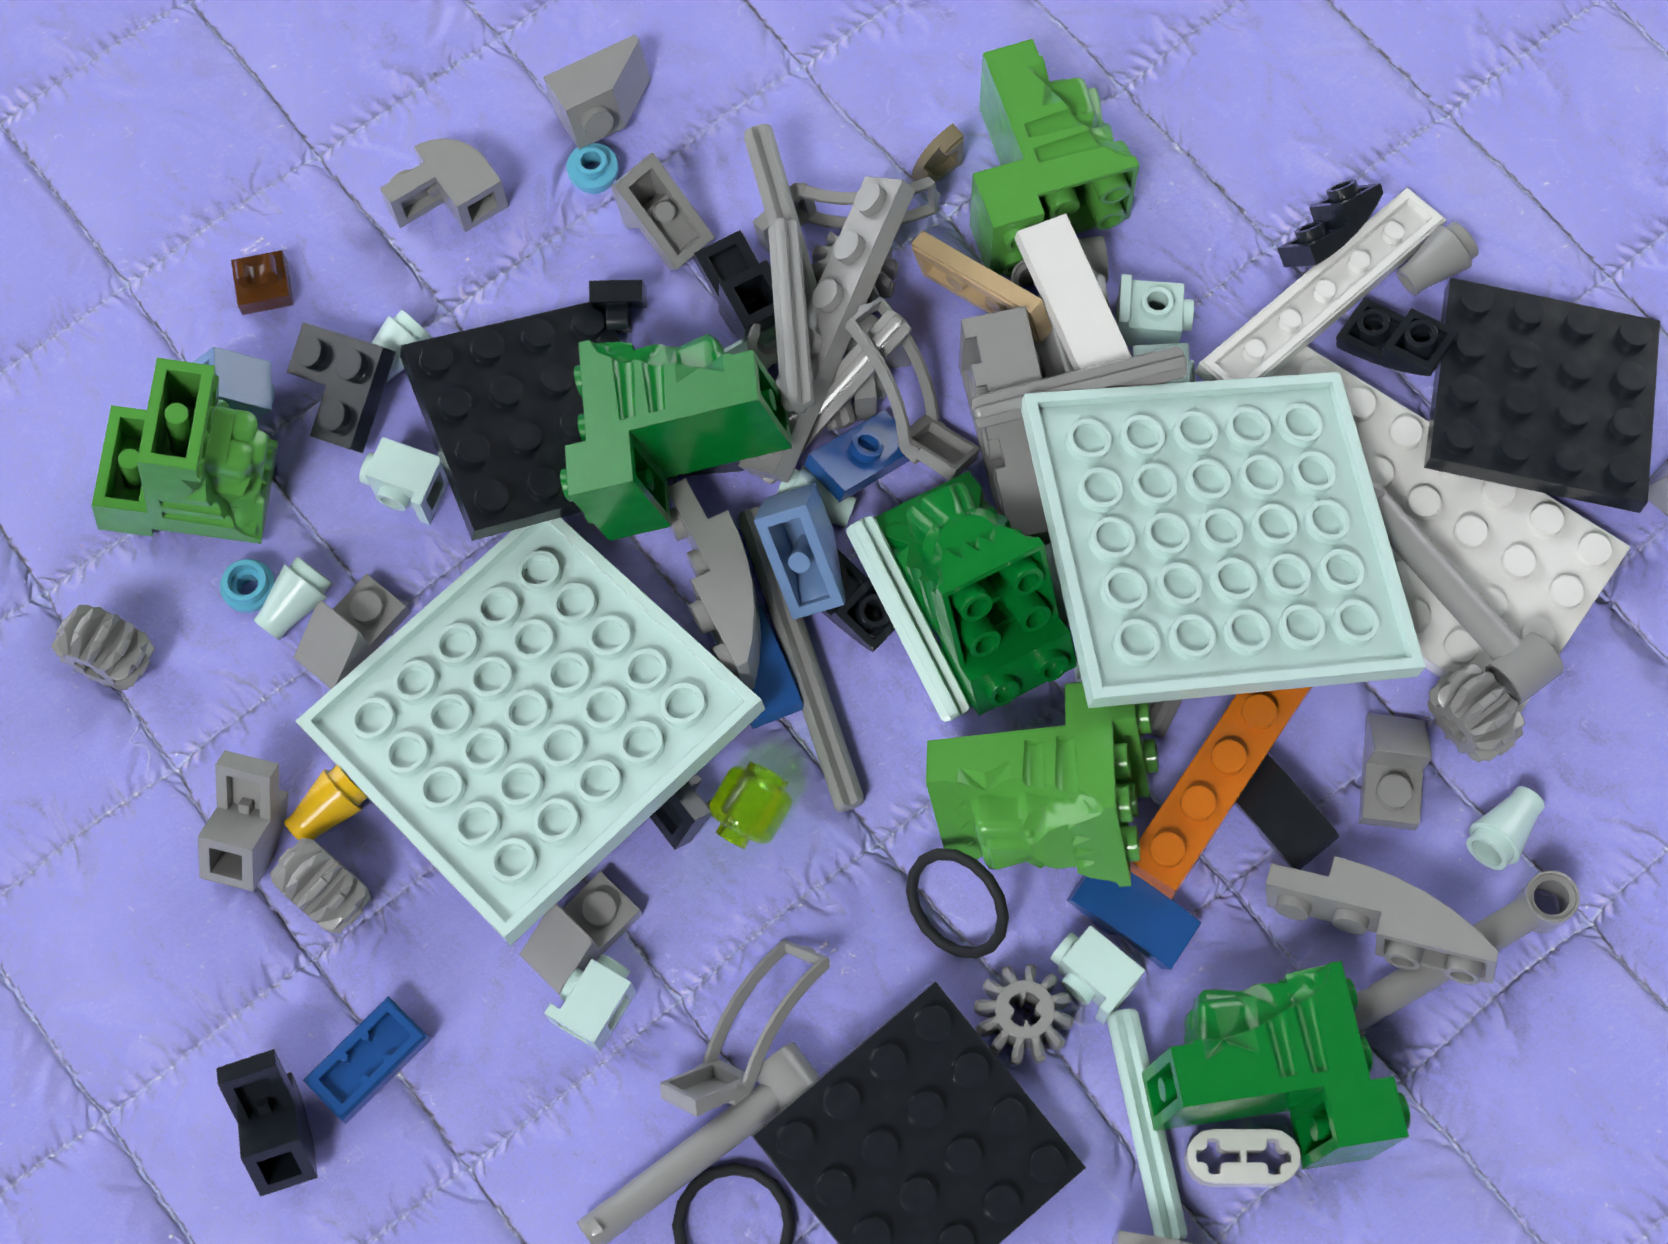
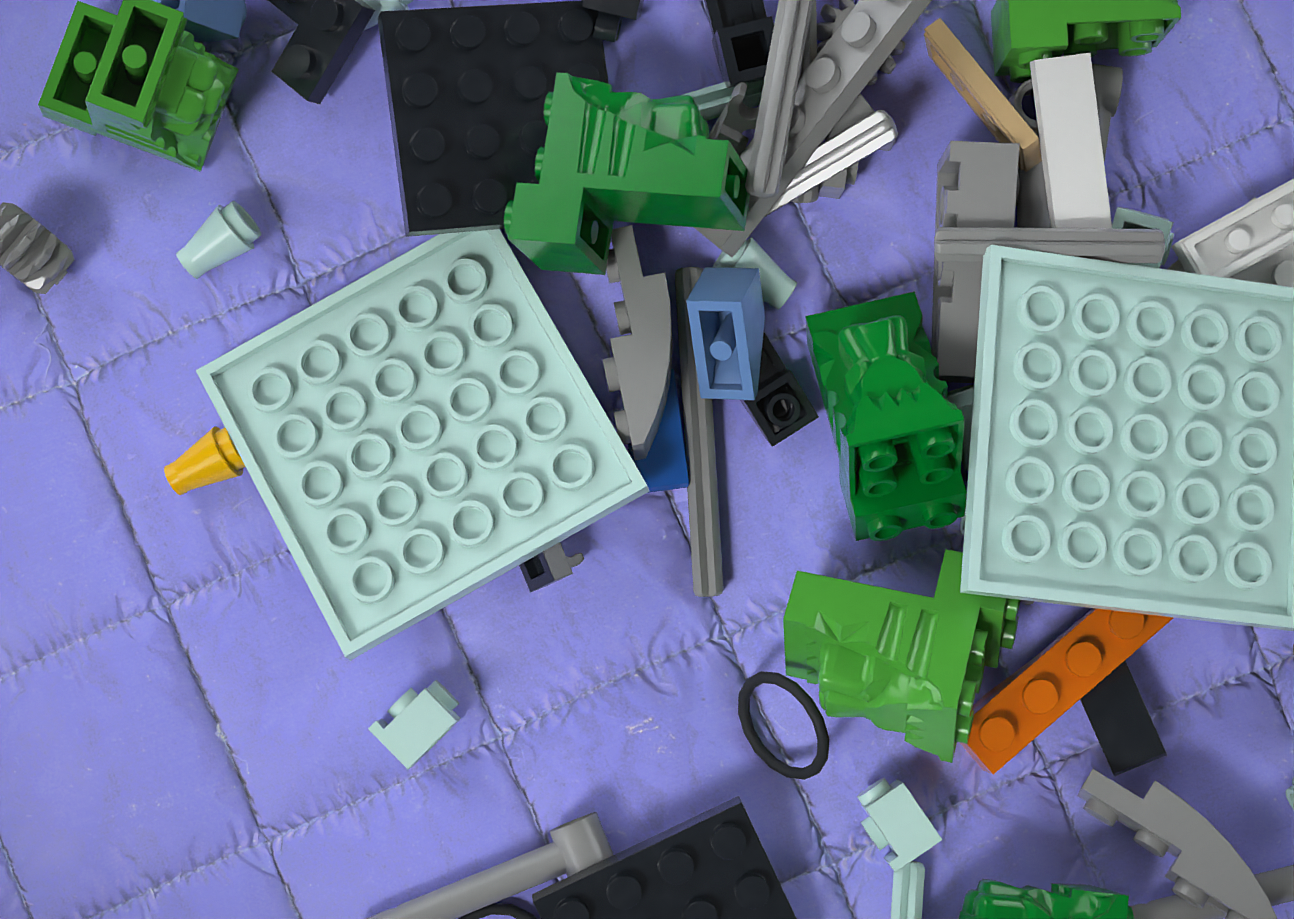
camera: 15 degrees right, 15 degrees up
light grey brick [198,750,288,892] -> none
black brick [216,1049,318,1197] -> none
medium azure plate [220,559,276,613] -> none
light grey gear [270,838,371,934] -> none
light grey slope [294,574,410,689] -> none
blue plate [303,996,431,1124] -> none
light aqua brick [359,437,449,525] -> none
light grey slope [519,871,642,995] -> none
light grey piece [660,940,830,1117] -> none
clear neon green head [709,760,792,849] -> none
blue plate [804,410,910,502] -> none
light grey piece [845,297,981,480] -> none
light aqua axle [846,516,970,722] -> none
light grey gear [974,964,1074,1066] -> none
blue slope [1066,872,1202,970] -> none
light aqua brick [1116,274,1194,347] -> none
light grey slope [1359,713,1432,830] -> none

